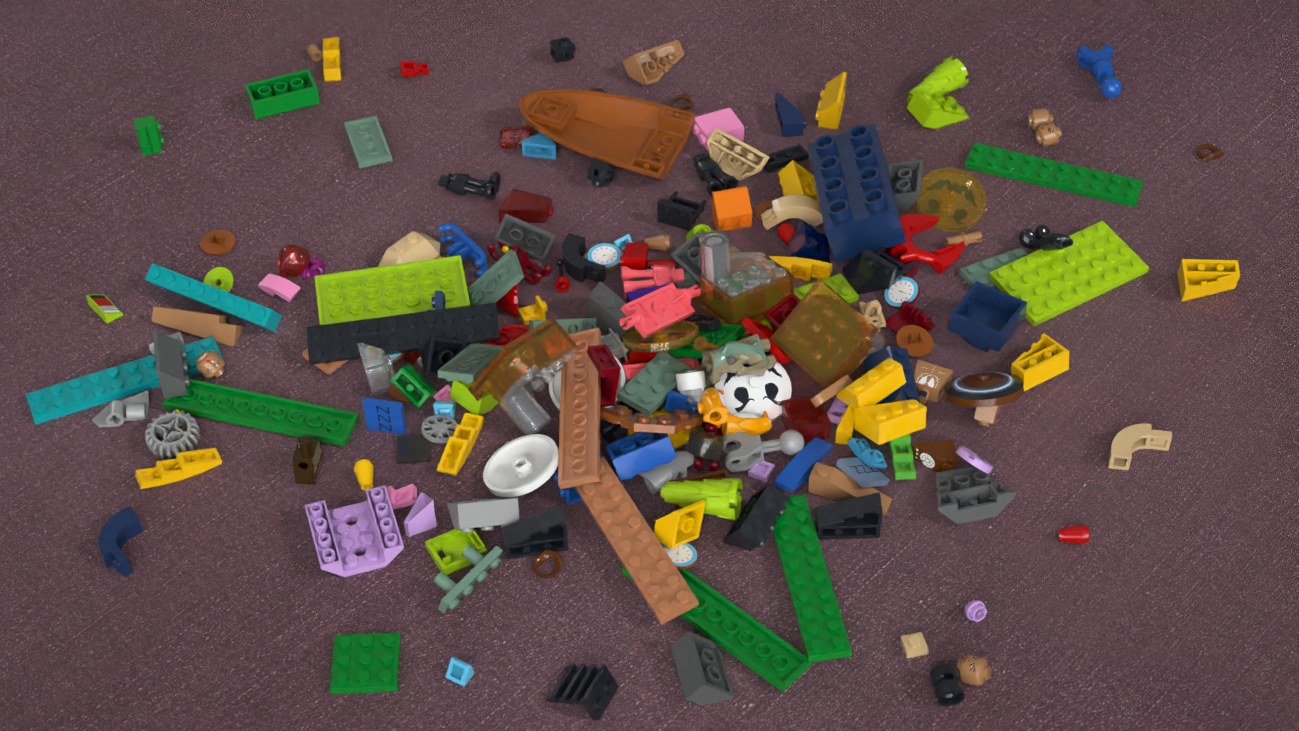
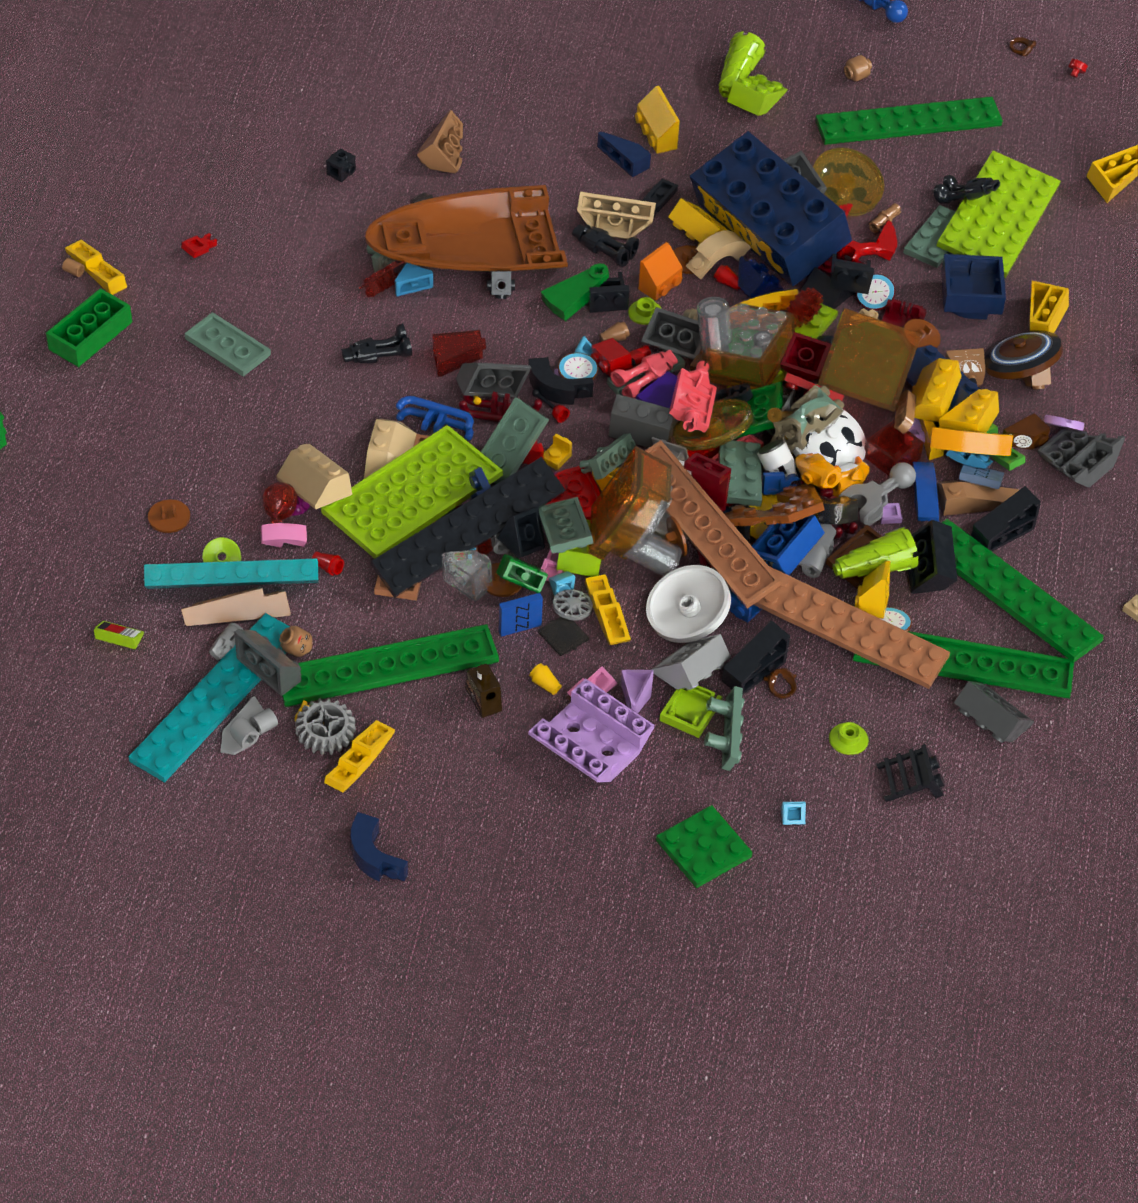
camera: 35 degrees left, 5 degrees up
reddish brown piece [670,93,694,110] -> none
bright pink brick [692,108,744,150] -> none
medium nougat head [1035,123,1062,147] -> none
none -> tan slope [277,444,352,509]
none -> red cone [312,551,344,575]
none -> green piece [540,263,609,322]
none -> dark orange piece [663,516,687,557]
none -> clear red gear [785,287,824,328]
none -> lime piece [829,722,869,755]
none -> light orange slope [929,427,1013,456]
none -> red tile [1068,59,1088,78]

